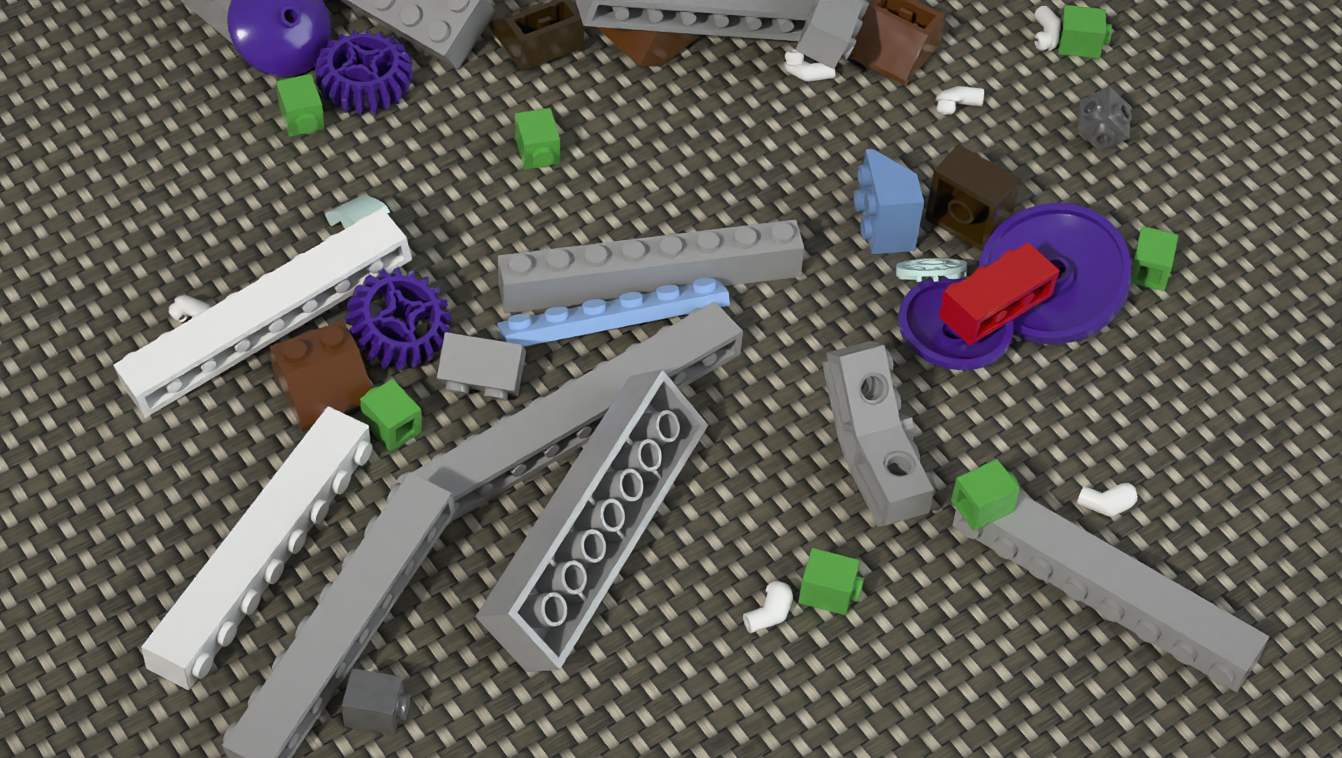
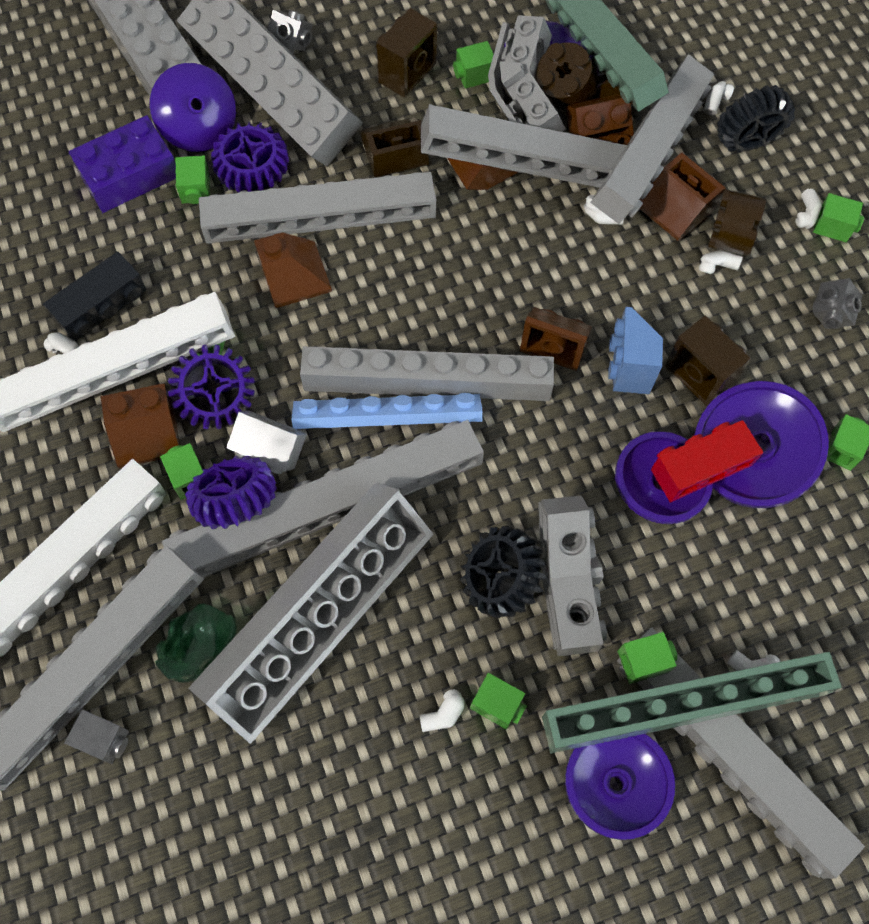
camera: 15 degrees right, 15 degrees up
light aqua slope [324,196,390,229] -> none
bright green brick [515,108,560,170] -> none
light aqua wheel [896,258,967,282] -> none
none -> black brick [43,251,147,341]
none -> dark purple brick [68,115,176,213]
none -> clear green hair [155,604,237,683]
none -> dark purple gear [185,456,277,530]
none -> light grey brick [199,172,436,244]
none -> reddish brown slope [254,232,332,309]
none -> black gear [459,526,547,618]
none -> reddish brown slope [520,307,593,371]
none -> sand green brick [542,652,842,754]
none -> dark purple dish [565,734,675,840]
none -> dark brown brick [708,189,766,256]

